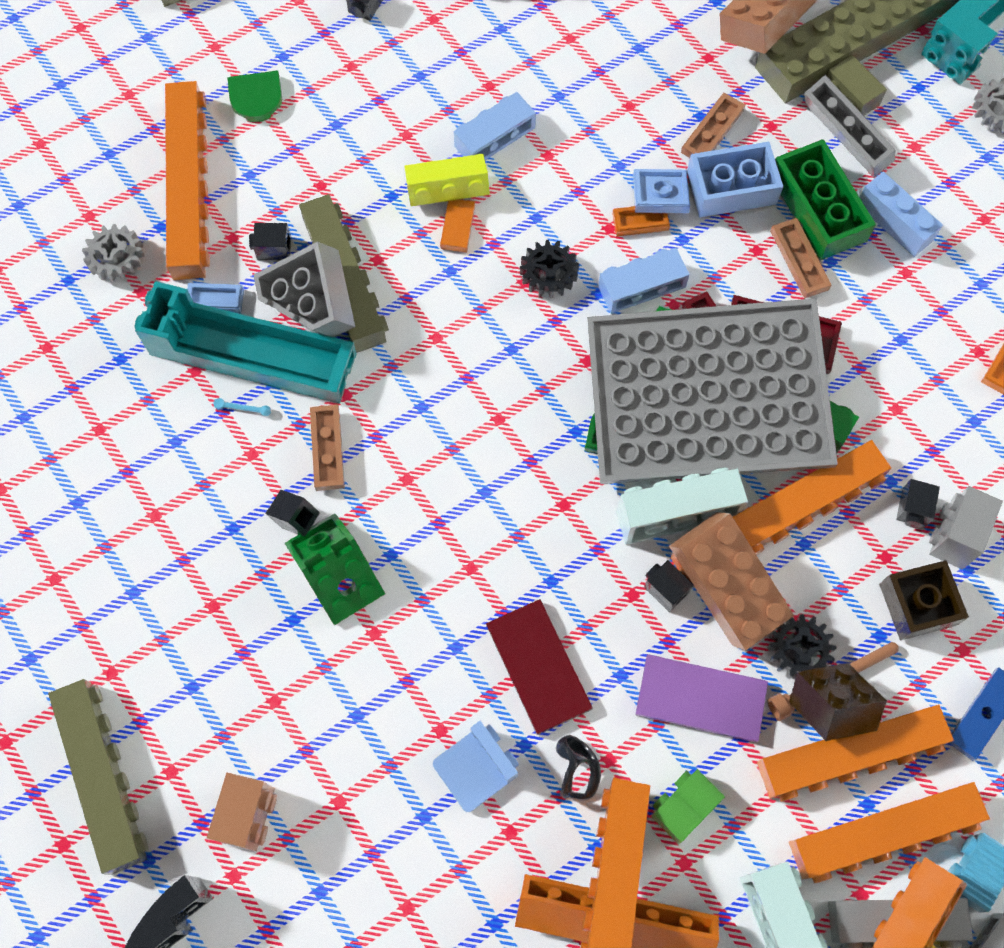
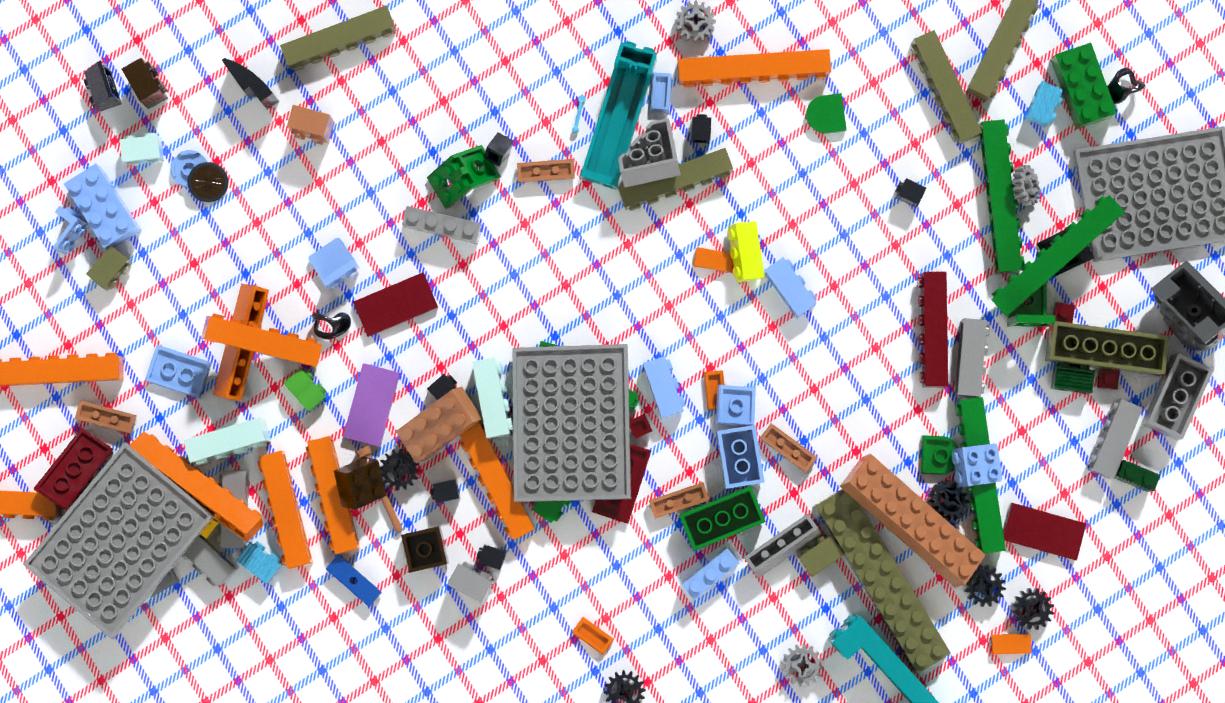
camera: 90 degrees right, 15 degrees up
black gear [520,239,579,298] -> none
none -> light grey brick [402,206,482,245]
none -> black brick [430,479,461,503]

